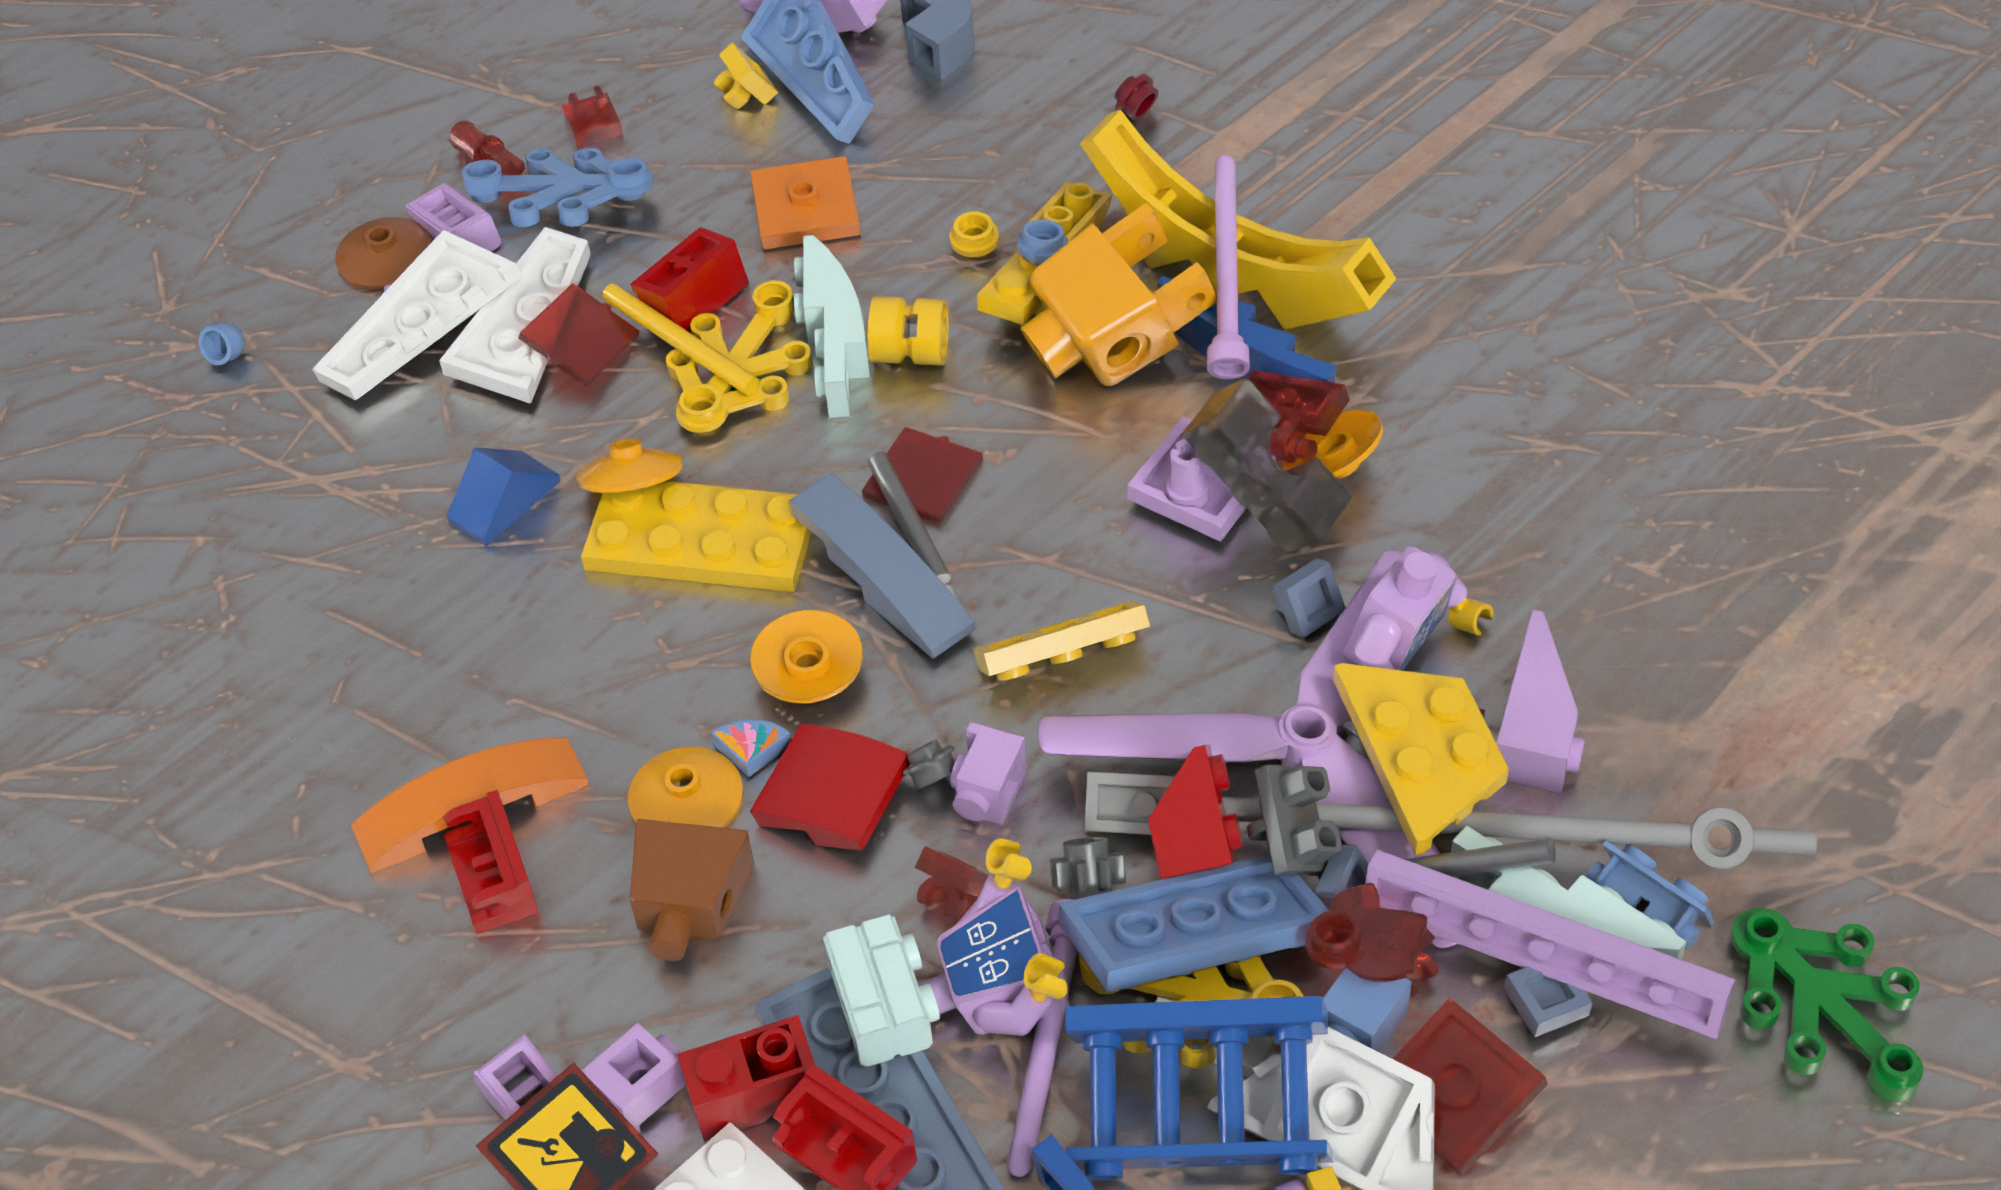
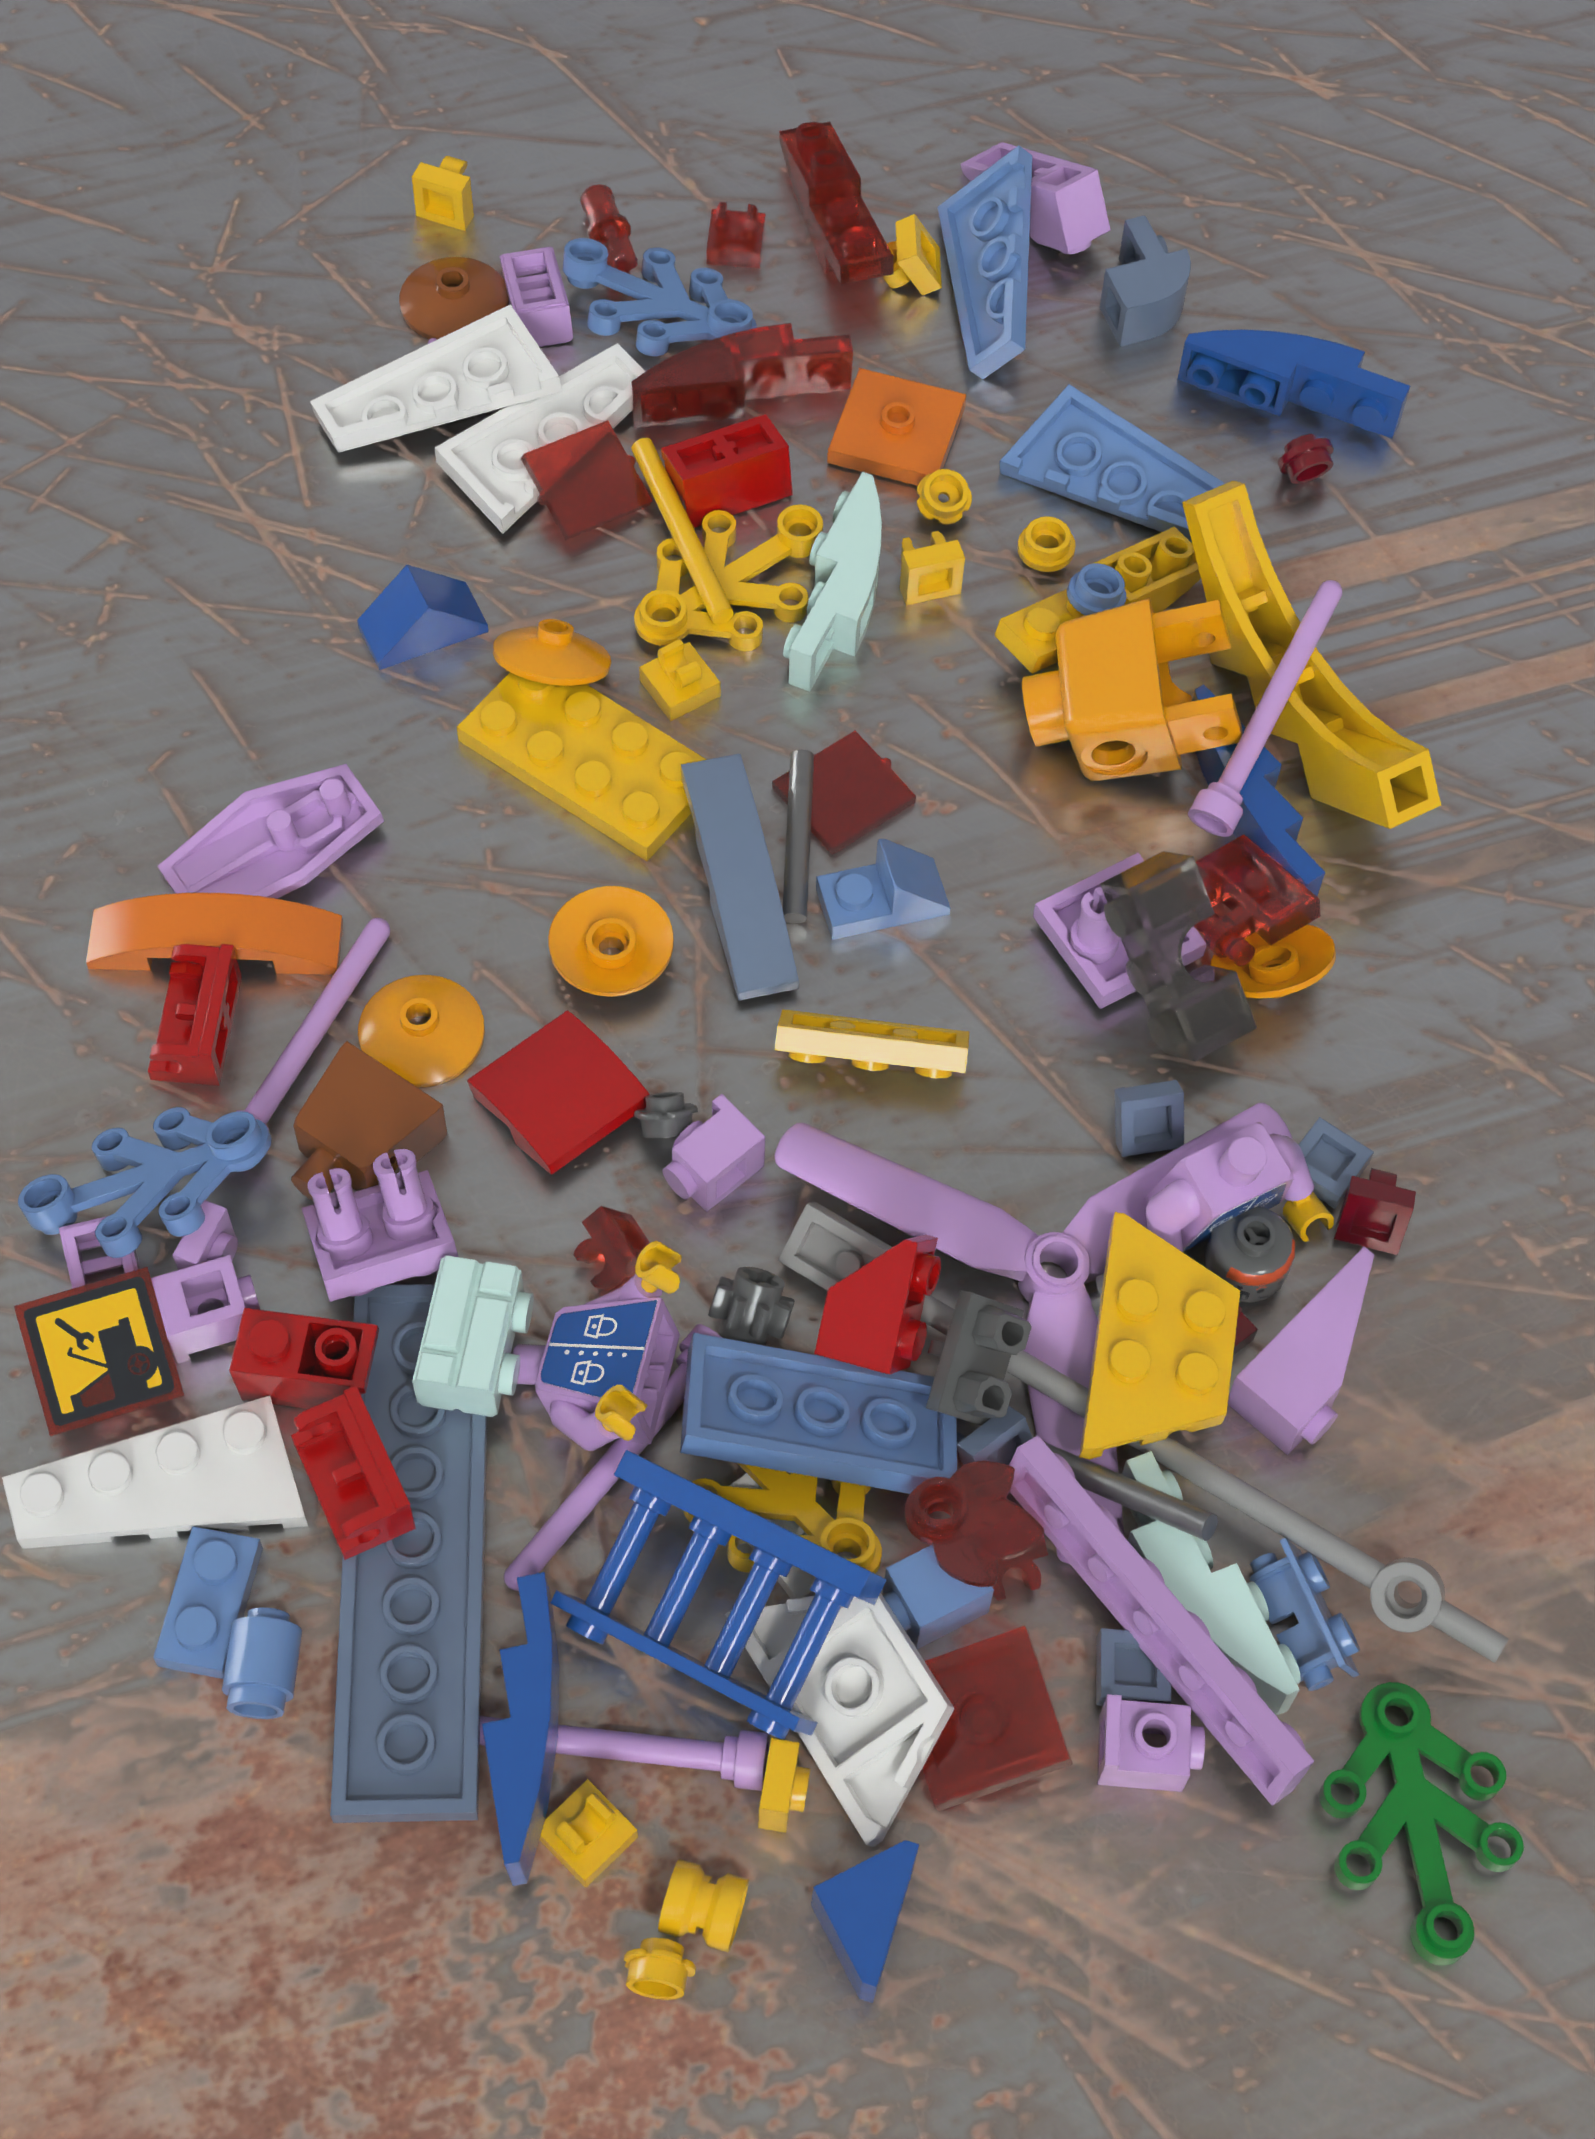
camera: 20 degrees right, 10 degrees up
medium blue hinge [198,322,245,365] -> none
tile [710,719,791,777] -> none
yellow wheel [867,296,949,365] -> none
none -> medium blue plant [18,1107,272,1258]
none -> lavender piece [158,764,384,899]
none -> lavender plate [173,1200,238,1270]
none -> lavender piece [236,918,390,1168]
none -> lavender plate [301,1149,458,1302]
none -> yellow tile [412,156,474,231]
none -> clear red slope [631,323,853,428]
none -> yellow tile [639,639,721,722]
none -> clear red slope [779,122,893,285]
none -> medium blue slope [816,839,951,940]
none -> yellow tile [899,531,965,606]
none -> yellow plate [917,469,972,525]
none -> medium blue wing [999,384,1251,543]
none -> lavender brick [1097,1694,1205,1792]
none -> blue slope [1178,329,1410,439]
none -> dark grey head [1204,1207,1295,1303]
none -> sand blue plate [1299,1117,1374,1209]
none -> dark red tile [1334,1168,1416,1255]

